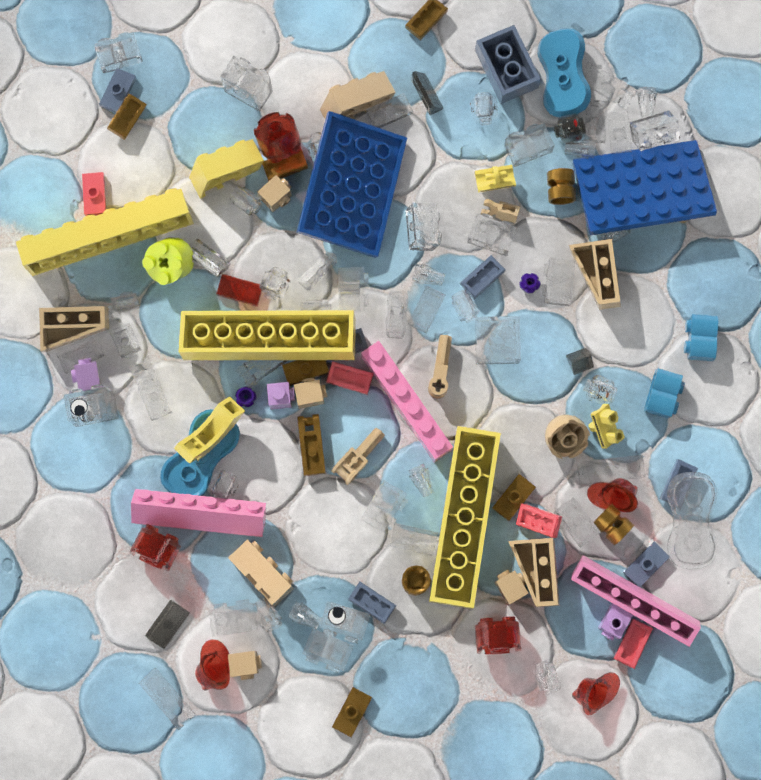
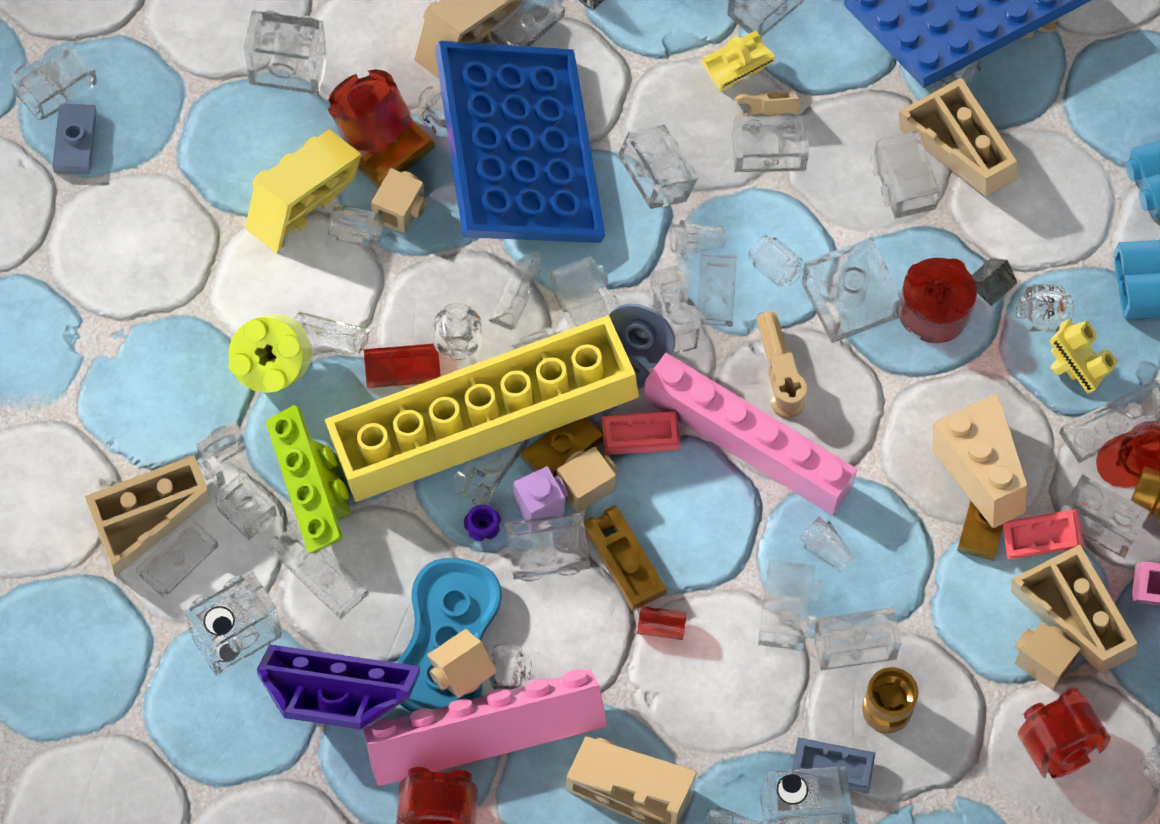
camera: 25 degrees left, 15 degrees down
light yellow brick [16,188,194,276] -> none
lavender brick [71,358,101,391] -> none
coral plate [82,172,106,216] -> none
pearl gold plate [107,93,147,140] -> none
light yellow arch [174,396,245,463] -> none
tan connector [331,428,385,485] -> none
light yellow brick [429,426,501,609] -> none
sand blue plate [460,255,506,300] -> none
dark purple plate [519,273,541,294] -> none
tan cylinder [545,414,590,459] -> none
pearl gold wheel [547,168,576,205] -> none
none -> dark purple wedge [257,644,420,730]
none -> lime bracket [266,405,351,554]
none -> tan brick [427,629,497,698]
none -> clear brick [504,512,590,582]
none -> sand blue dish [609,304,675,368]
none -> clear red piece [637,606,687,640]
none -> clear red brick [898,257,977,343]
none -> tan wedge [932,393,1027,528]

